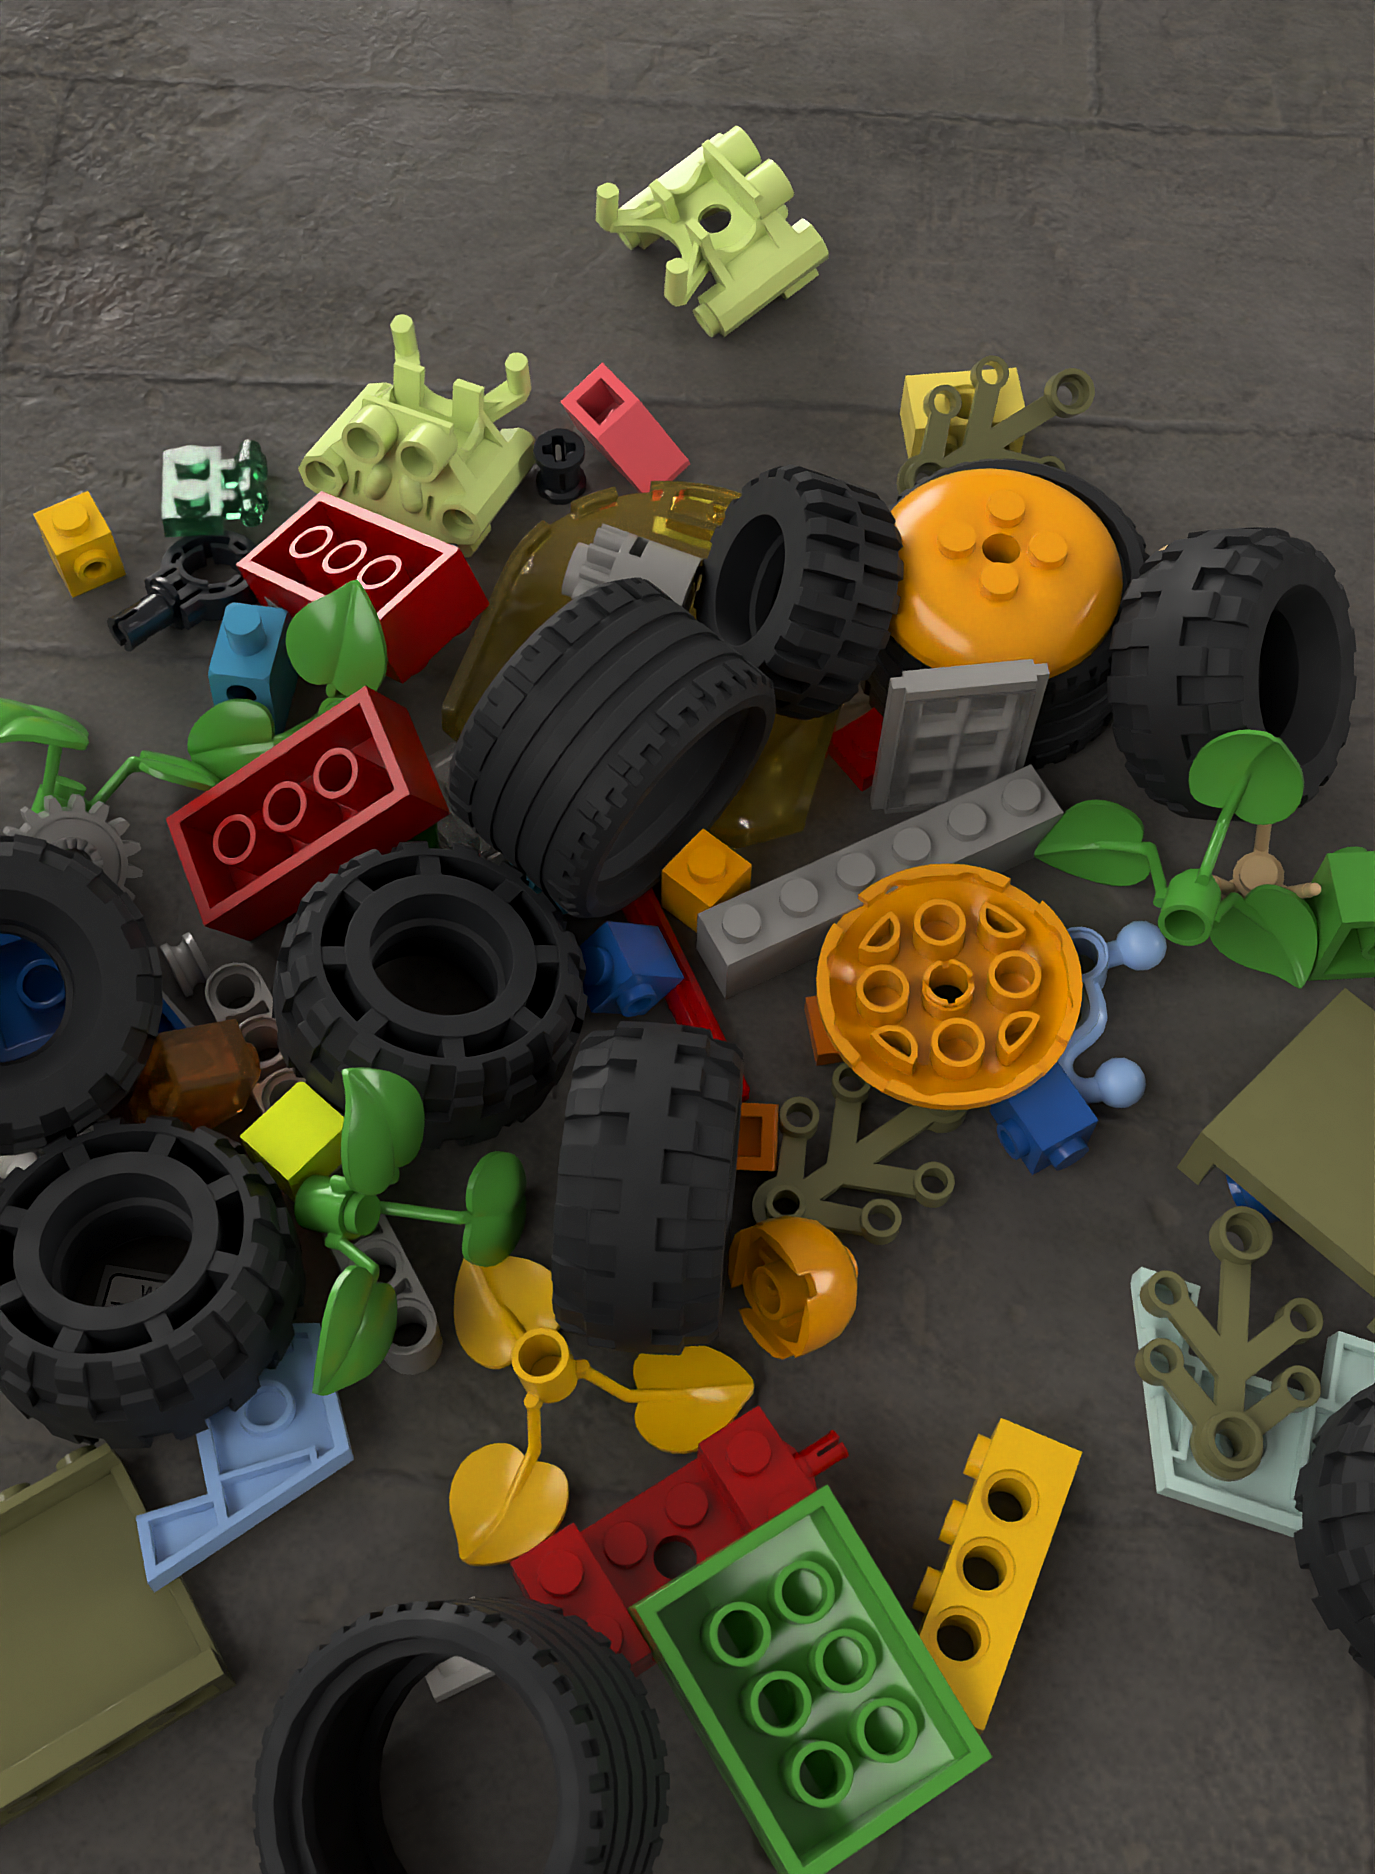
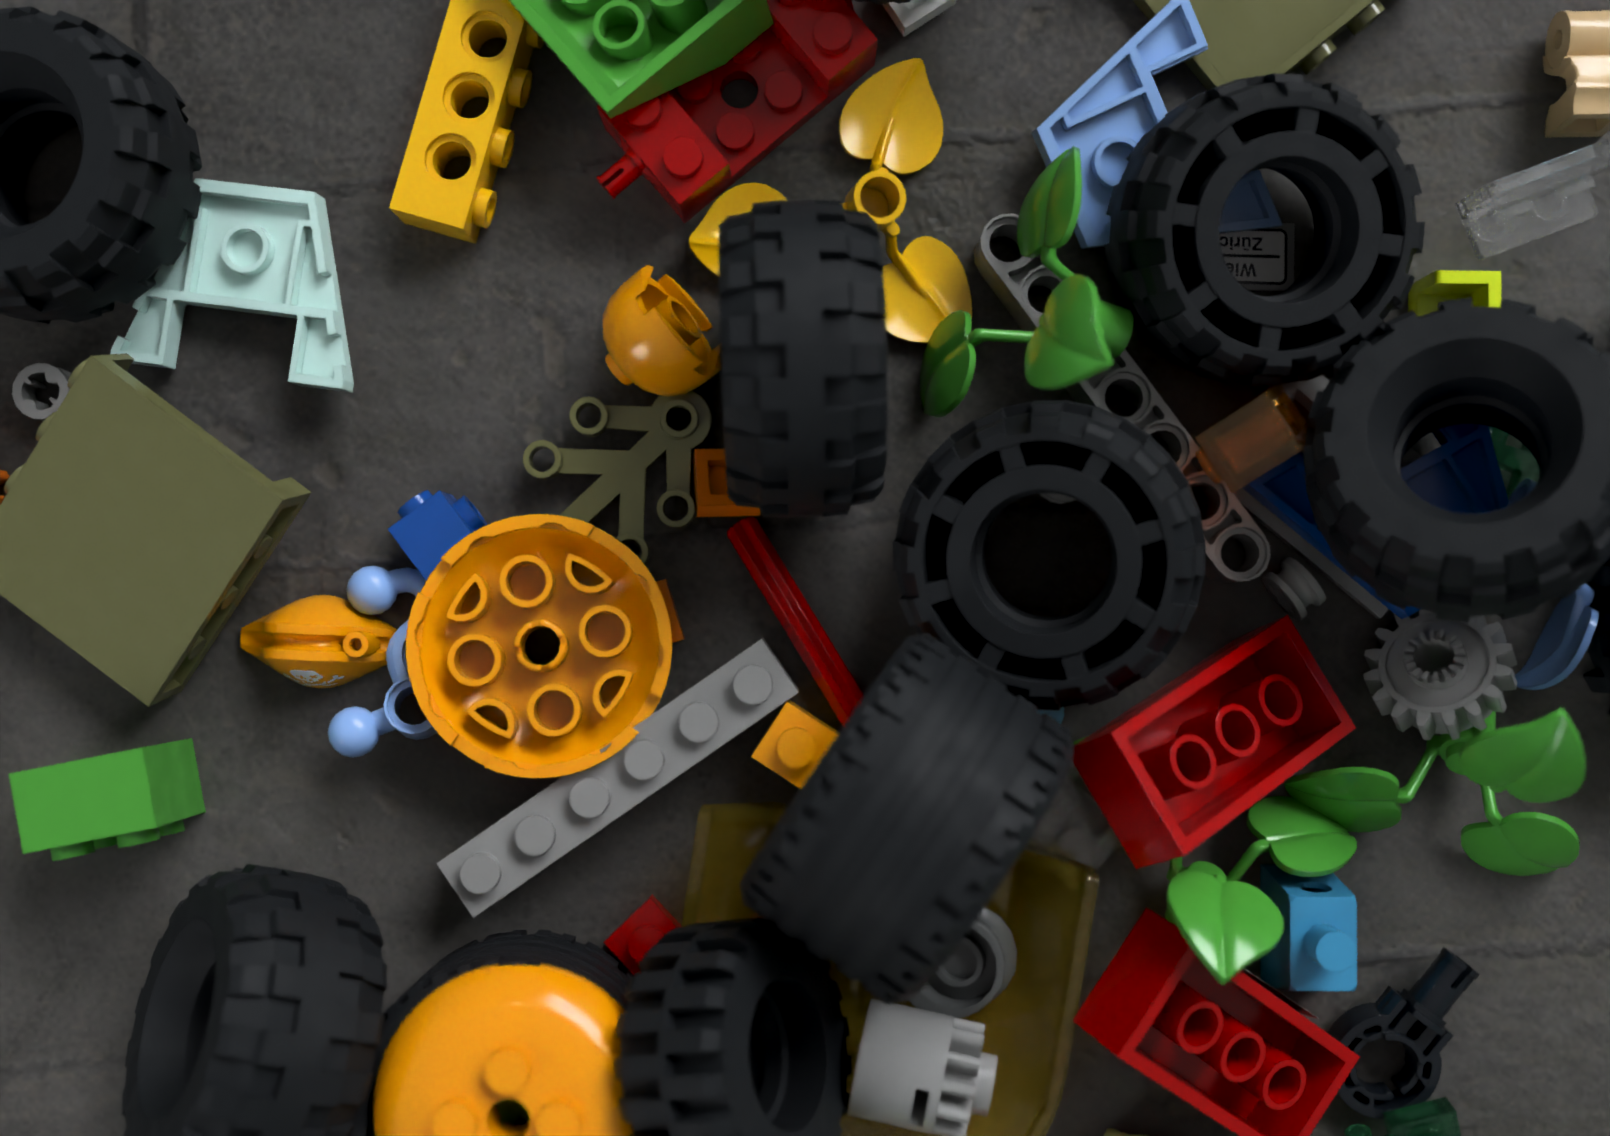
camera: 170 degrees right, 25 degrees up
yellow brick [33,491,126,598] -> none
neon yellow panel [240,1082,344,1202] -> none
blue brick [580,921,685,1017] -> none
clear piece [870,659,1050,814] -> none
bright green plant [1034,729,1319,989] -> none
olive plant [1135,1206,1324,1482] -> none
tan plant [1212,824,1321,899] -> none
none -> light orange hat [240,595,397,688]

